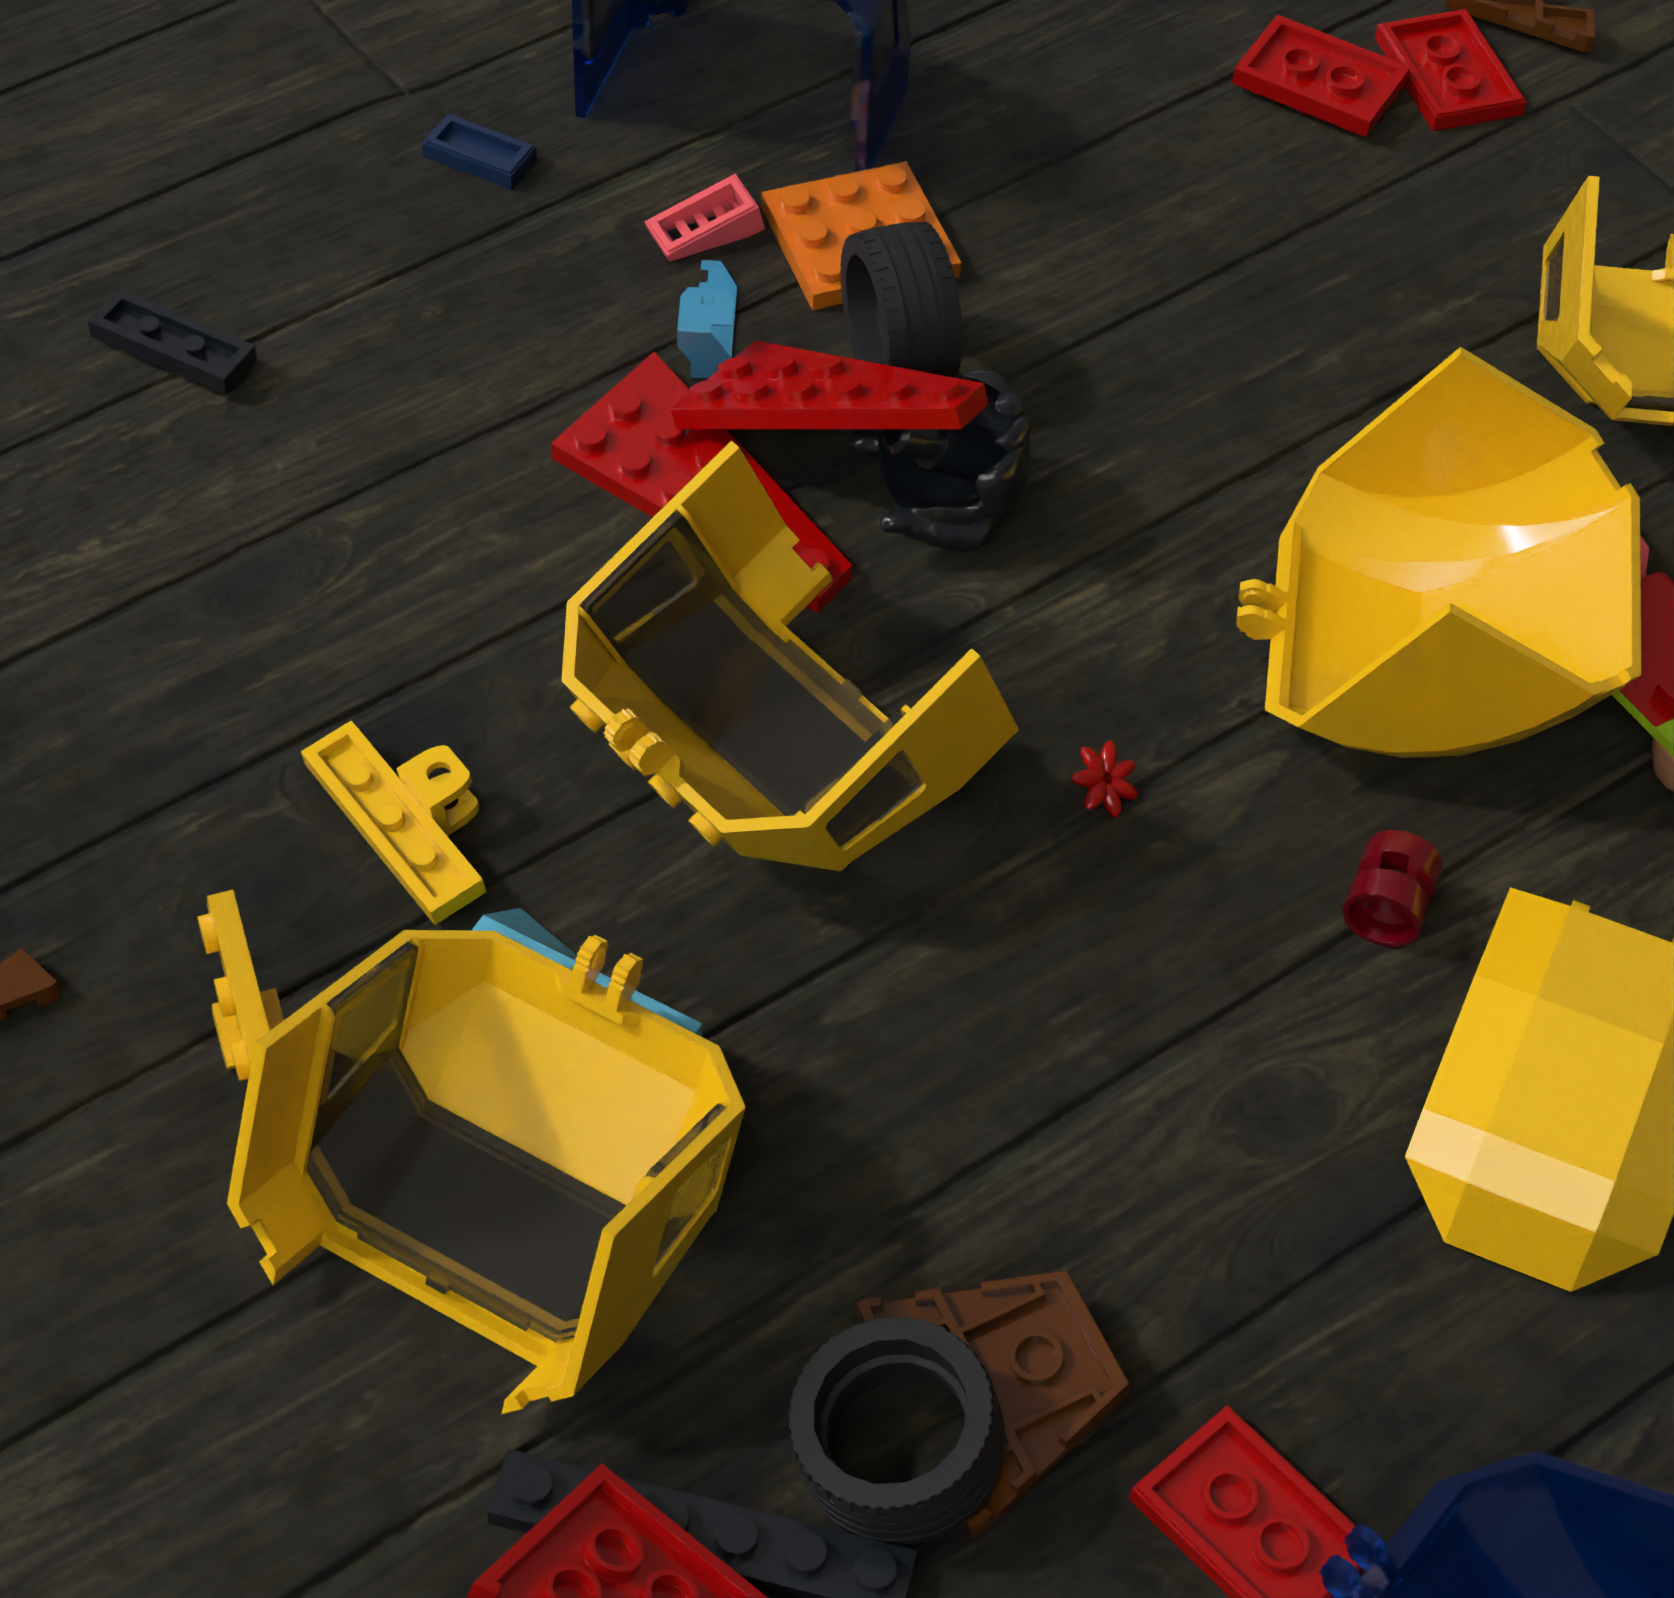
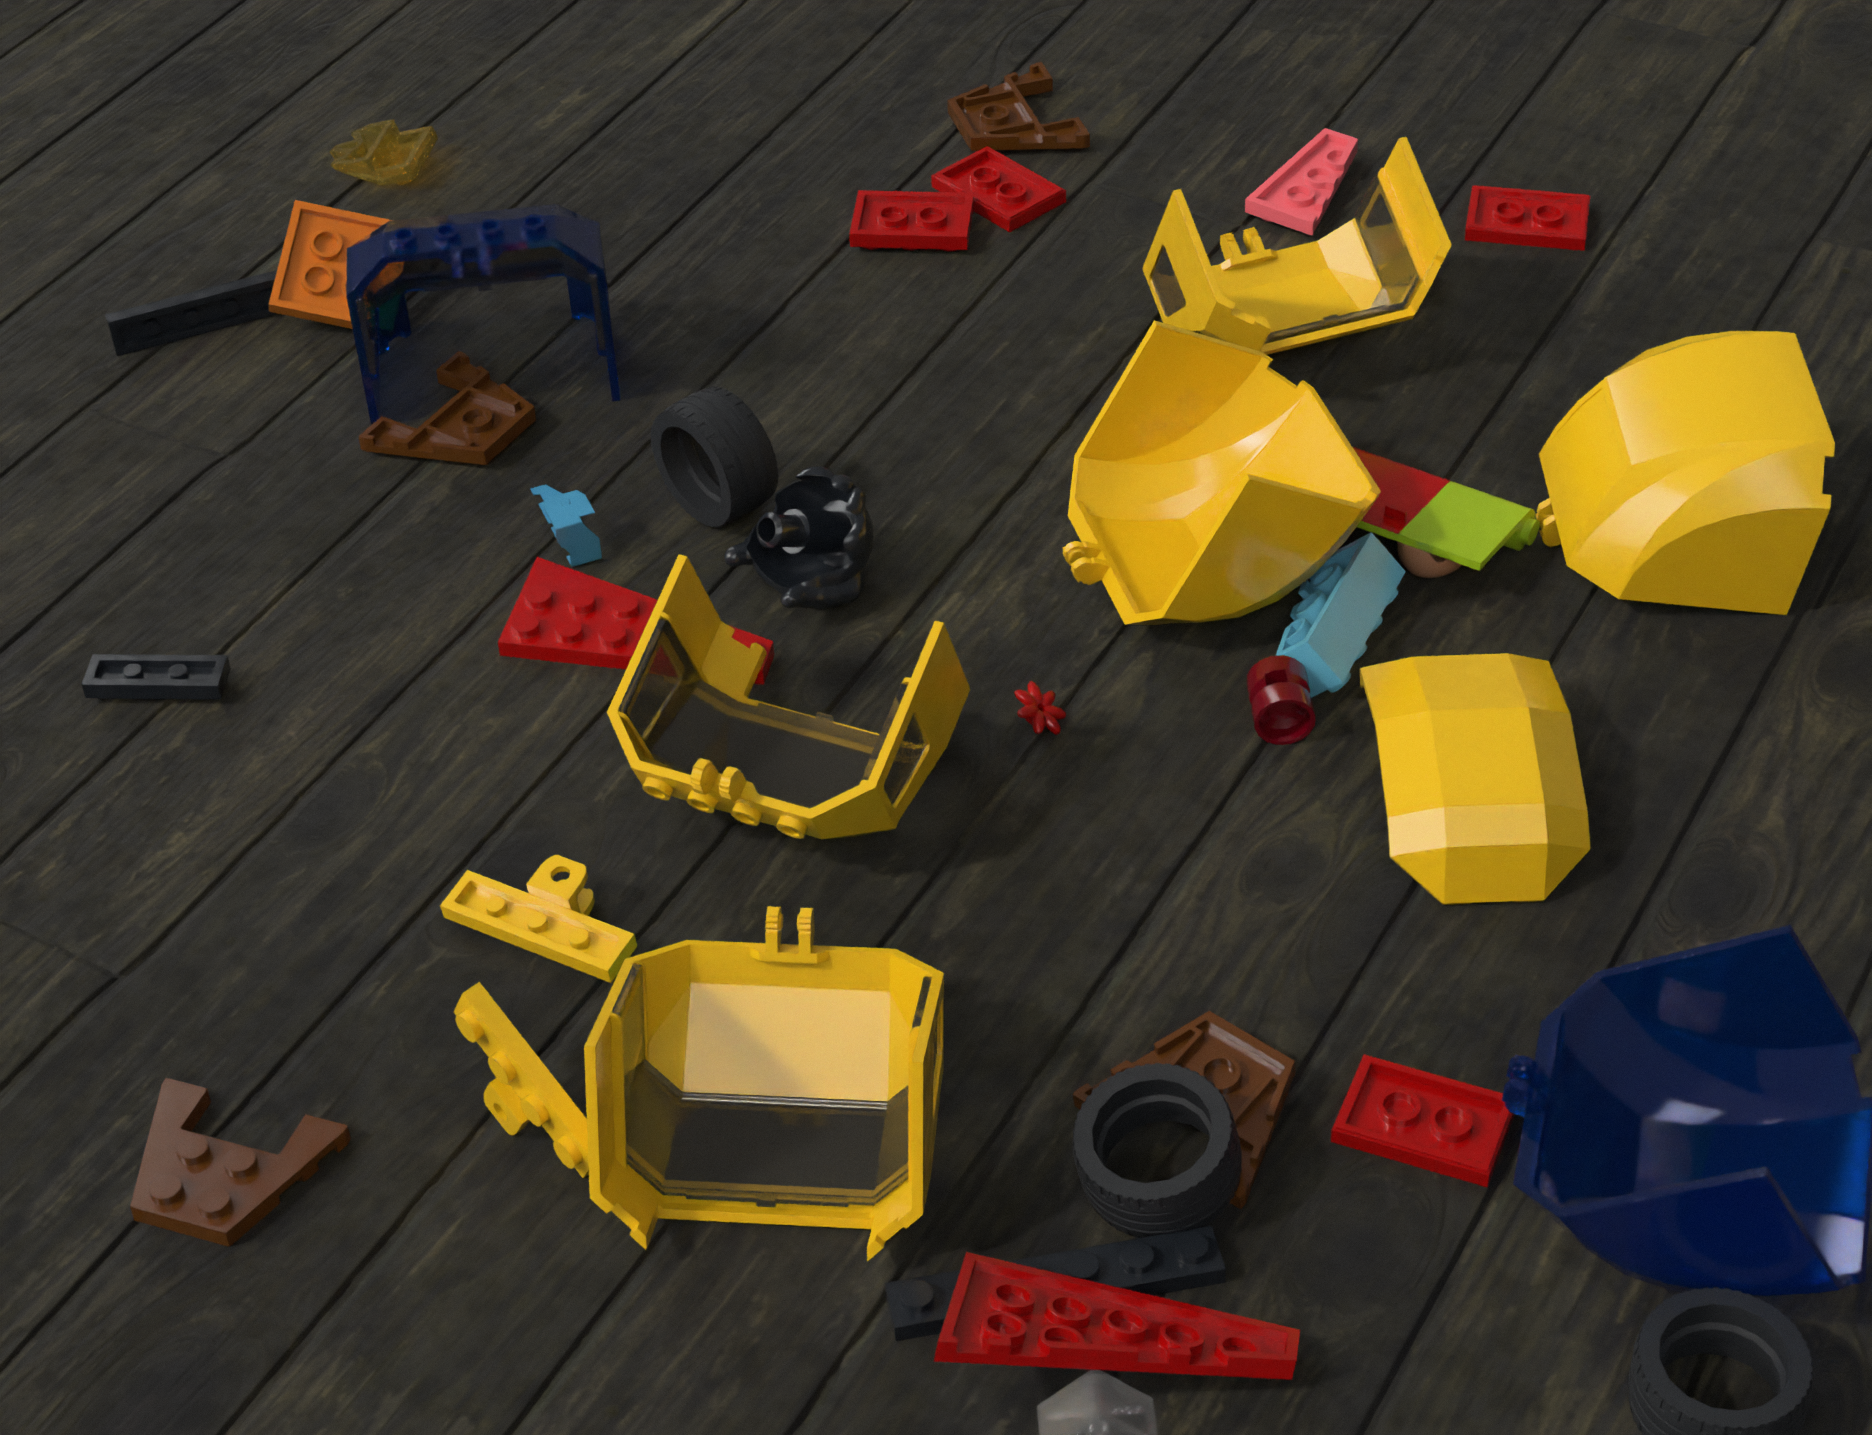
camera: 20 degrees left, 10 degrees down
dark blue tile [422,113,537,190] -> none
coral slope [644,173,765,262] -> none
red wing [670,340,988,429] -> none
orange plate [761,161,961,311] -> none
none -> reddish brown wing [358,351,536,465]
none -> medium azure wedge [1275,532,1406,698]

